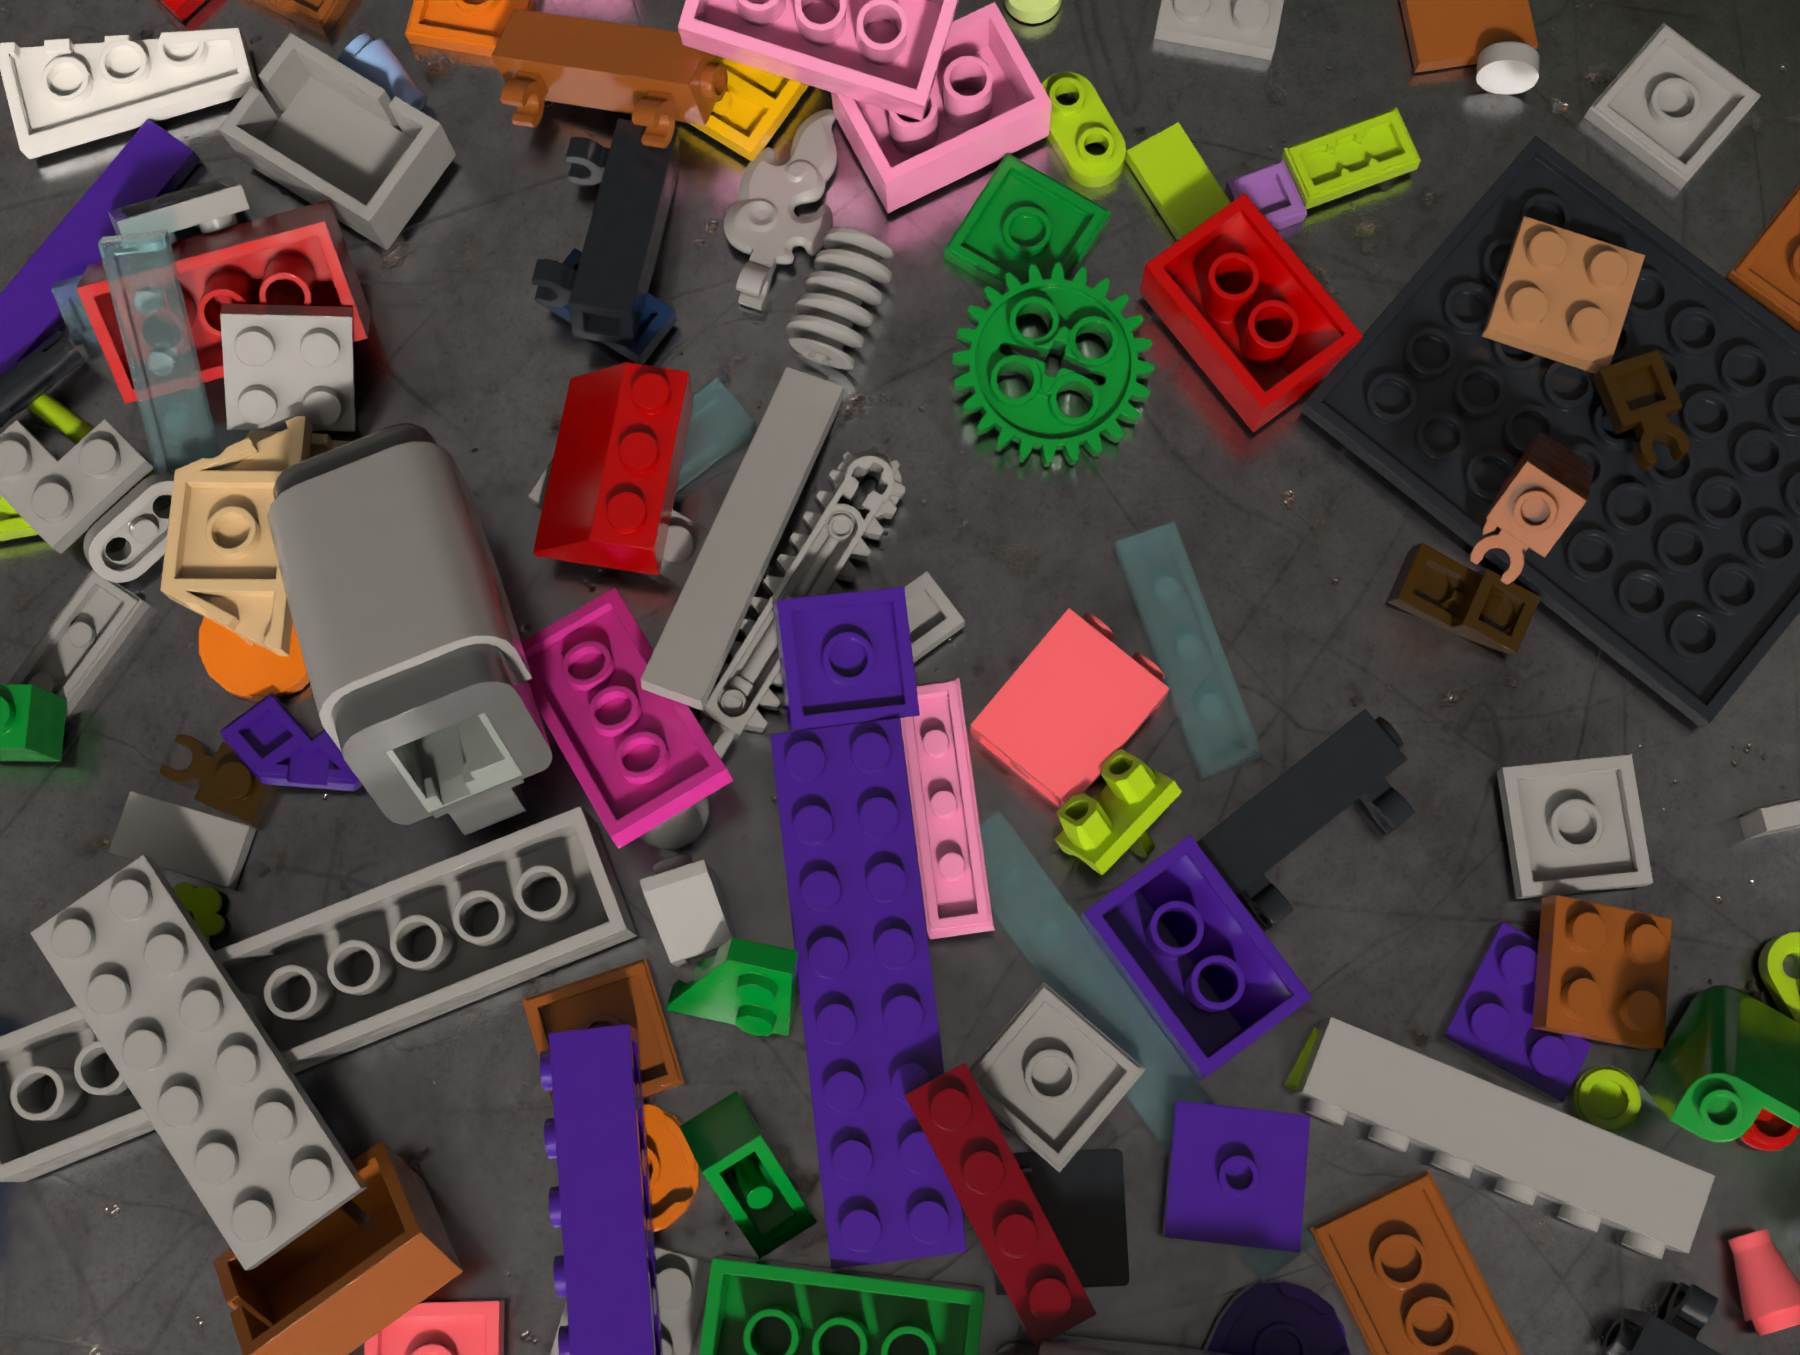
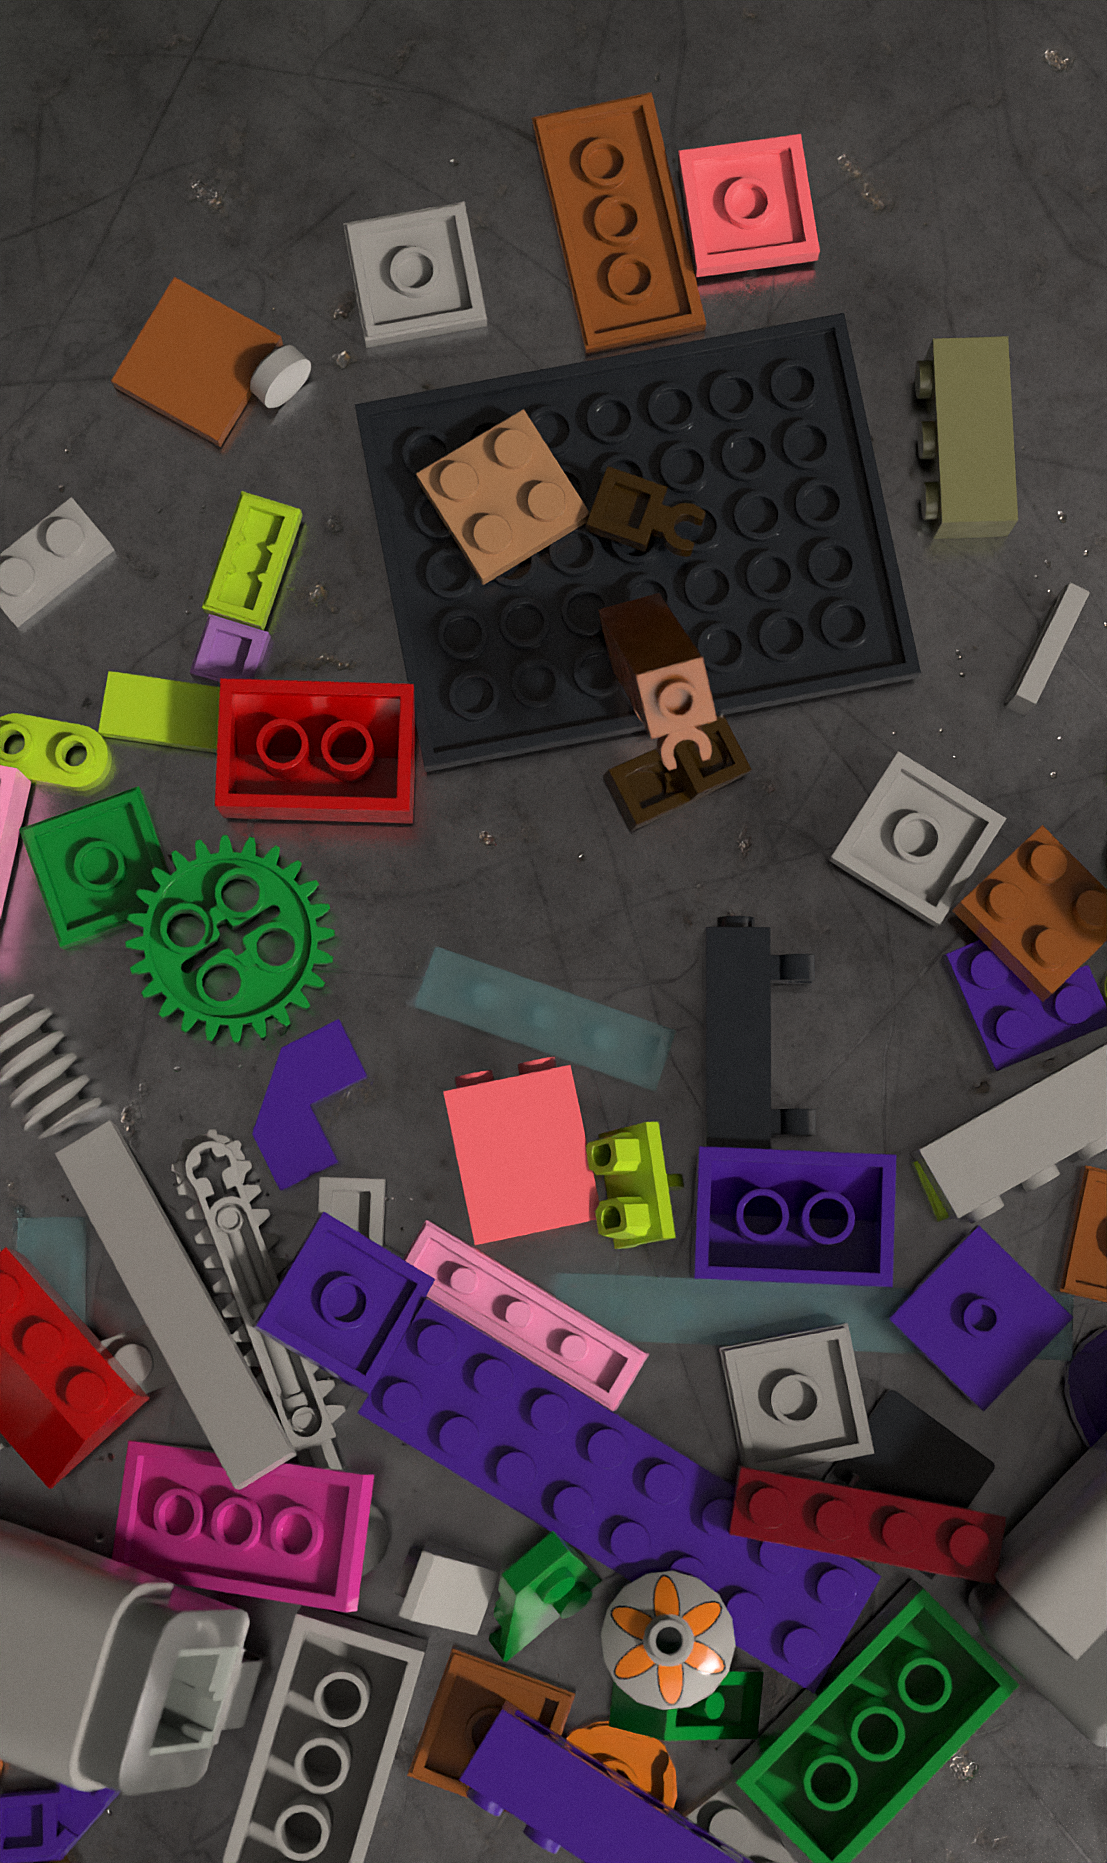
camera: 60 degrees left, 5 degrees up
none -> dark purple tile [252,1019,368,1192]
none -> light grey dish [601,1571,735,1710]

